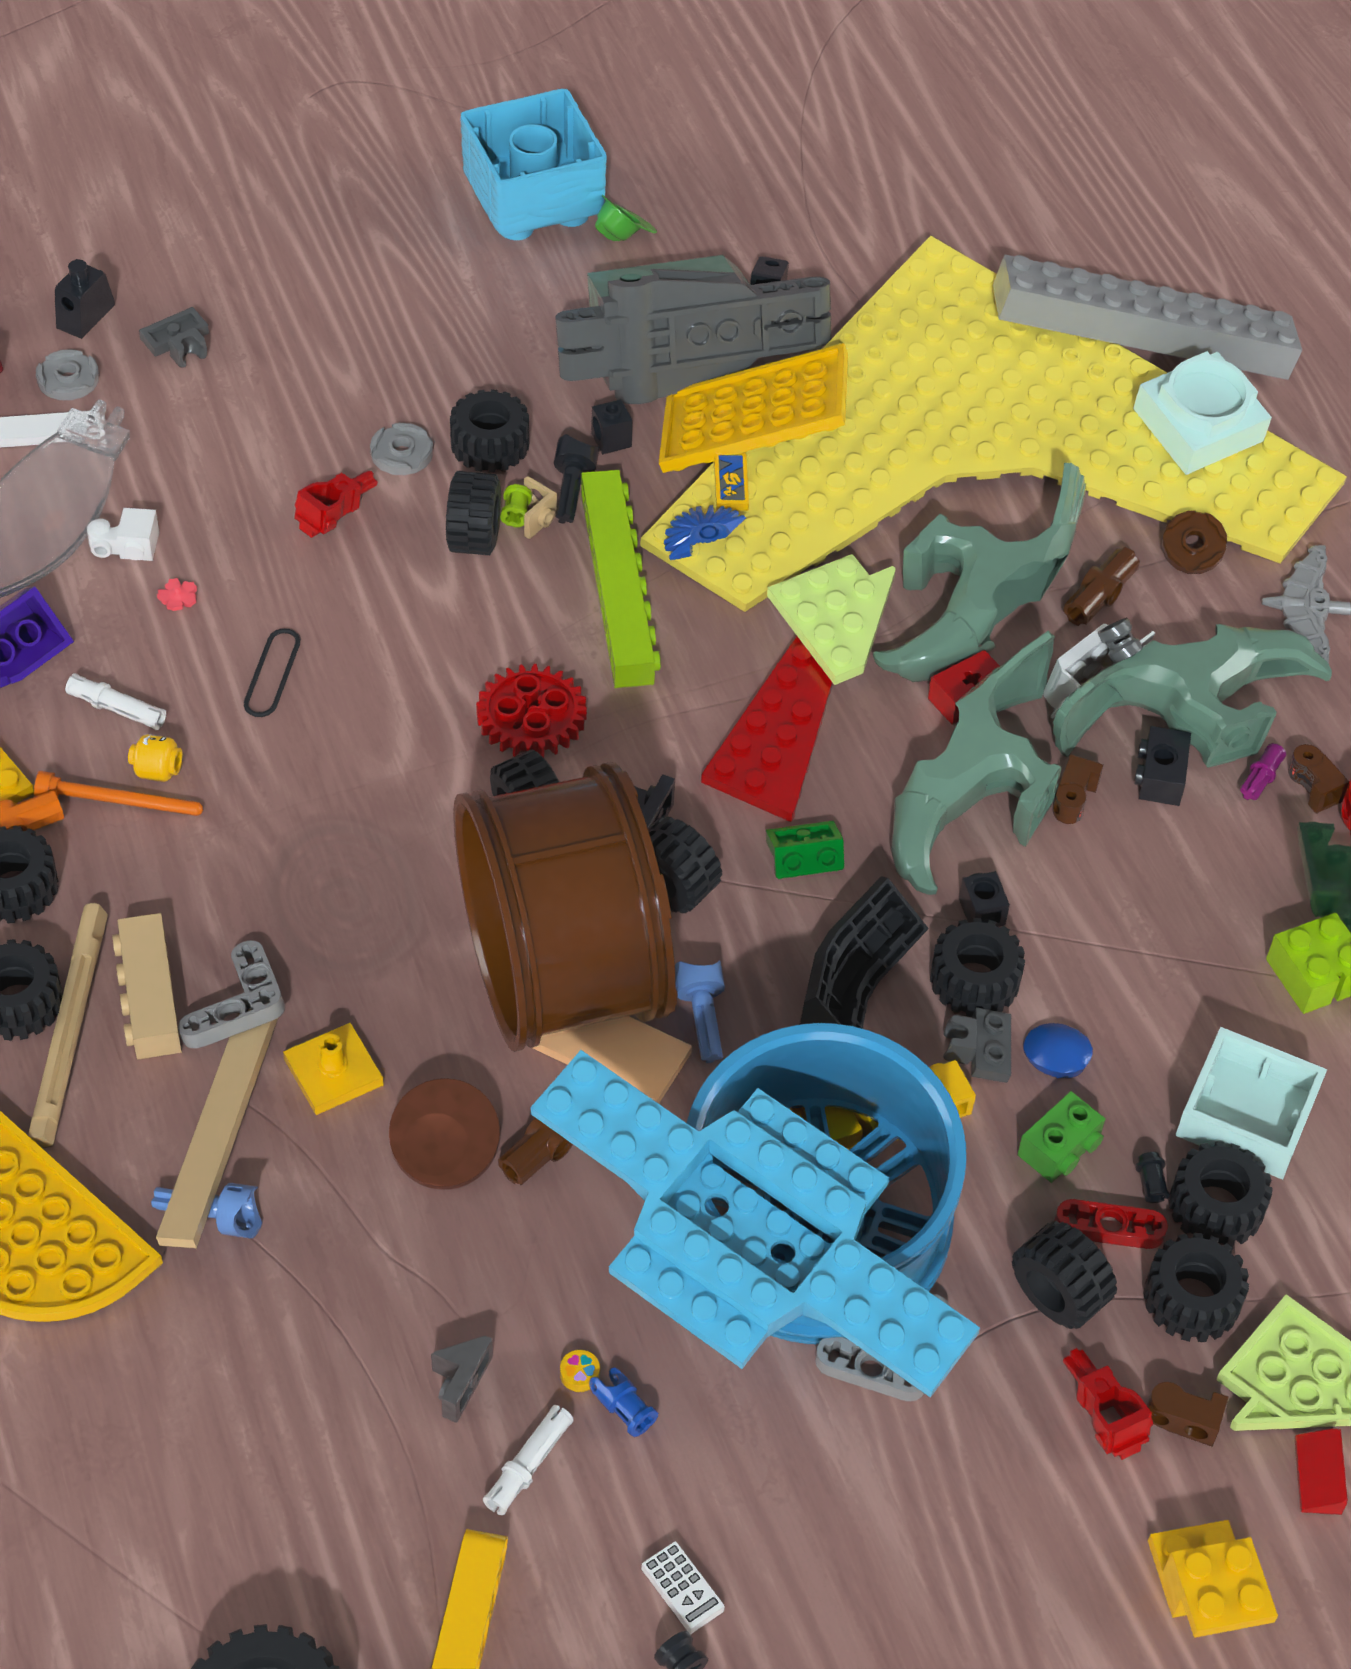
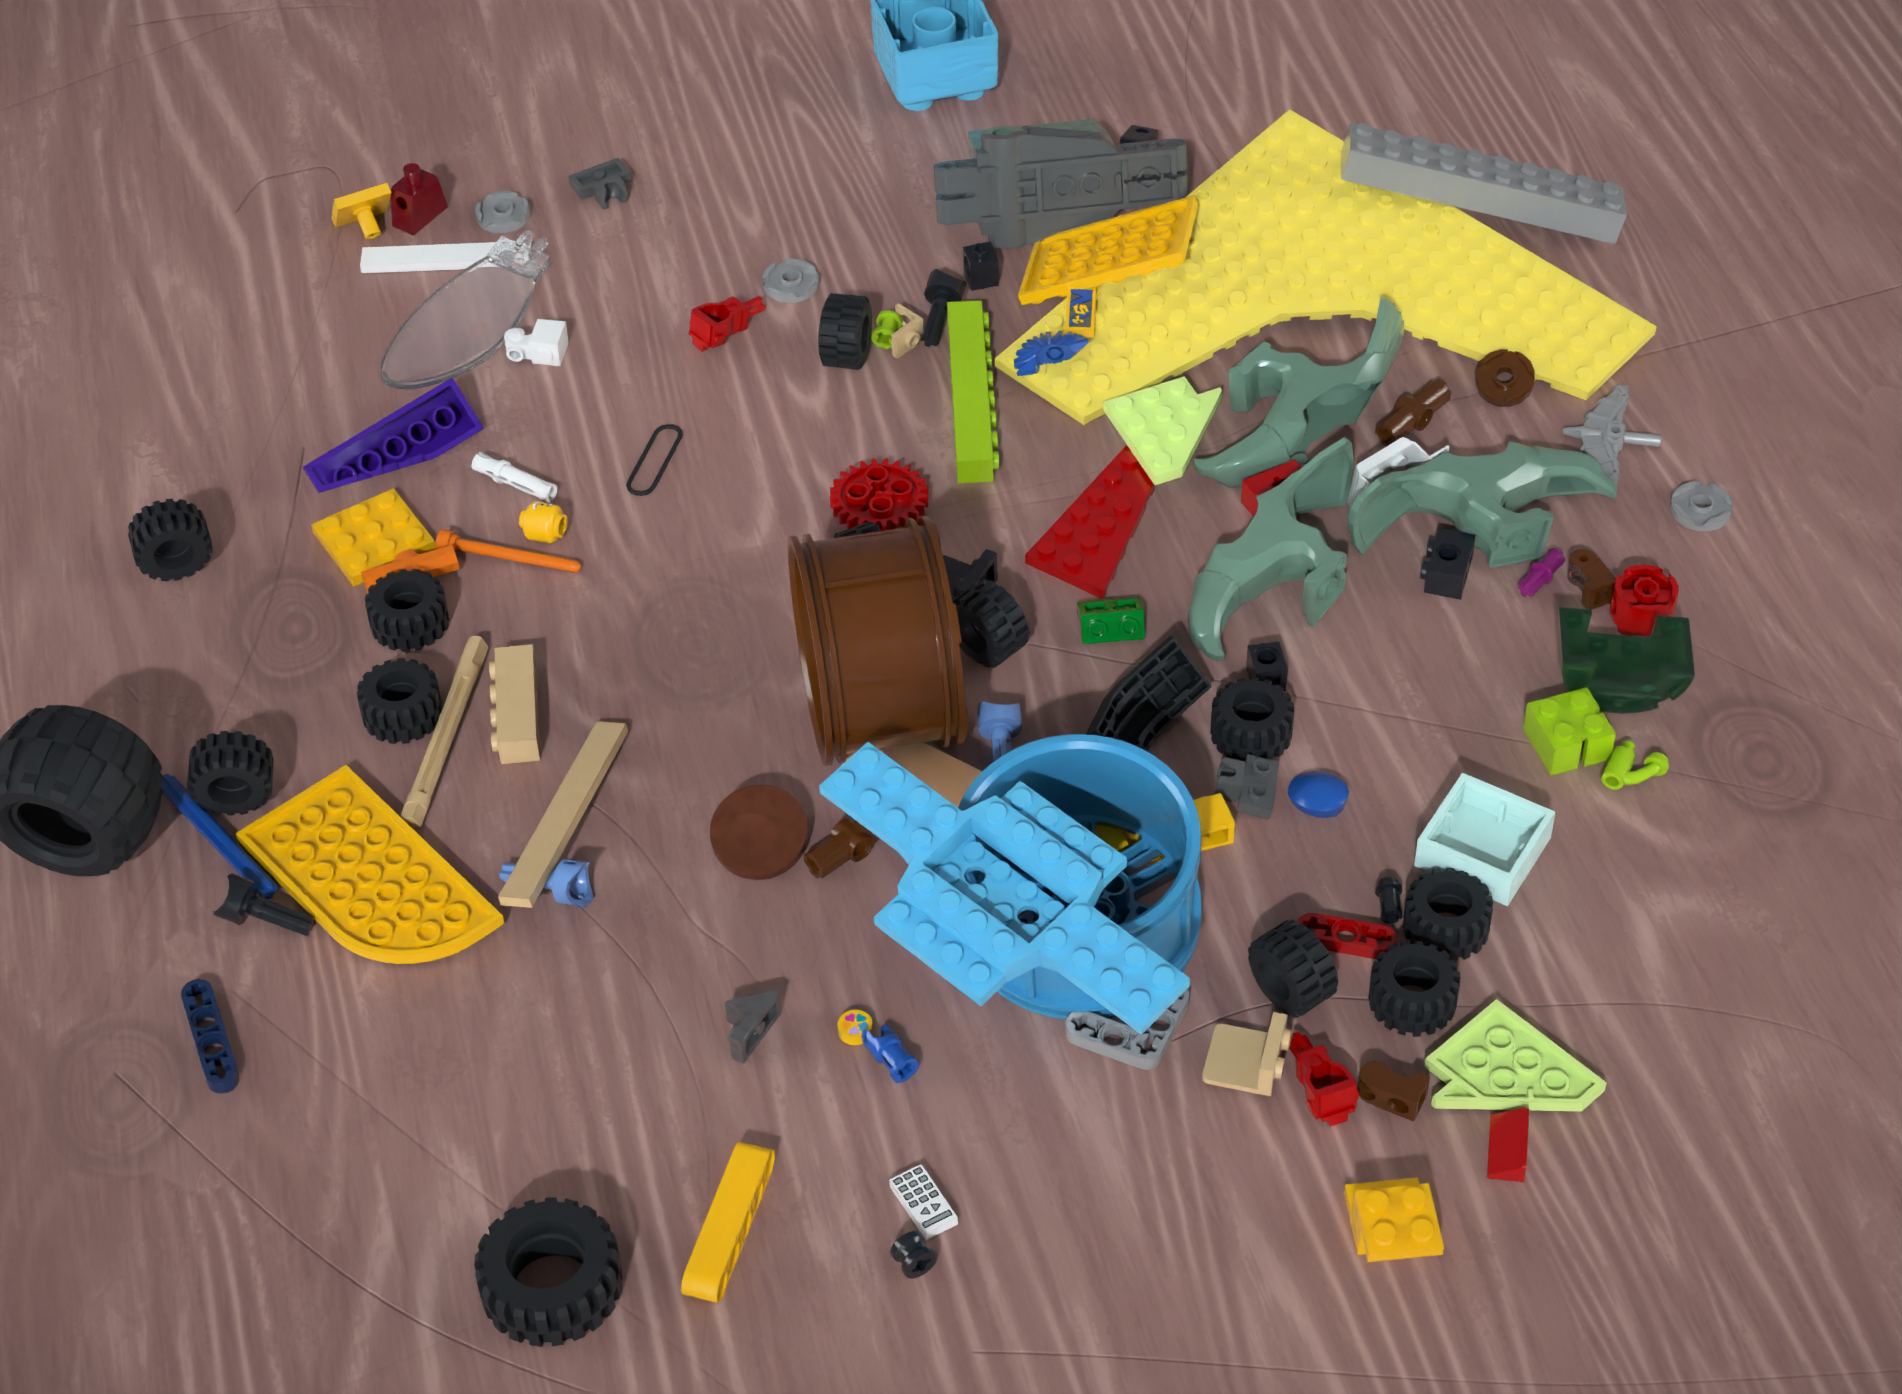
camera: 10 degrees right, 5 degrees down
black torso [55,259,115,339] -> none
coral plant [157,578,197,611] -> none
light grey beam [178,940,285,1048] -> none
yellow tile [283,1022,383,1115] -> none
black tyre [450,389,529,473] -> none
white pin [483,1405,573,1515] -> none
bright green piece [595,194,657,241] -> none
bright green brick [1017,1091,1106,1183] -> none
reddish brown leg [1053,755,1104,824] -> none
dark grey wheel [1098,618,1143,664] -> none
light aqua container [1133,351,1272,475] -> none
none -> tan bracket [1202,1012,1292,1097]

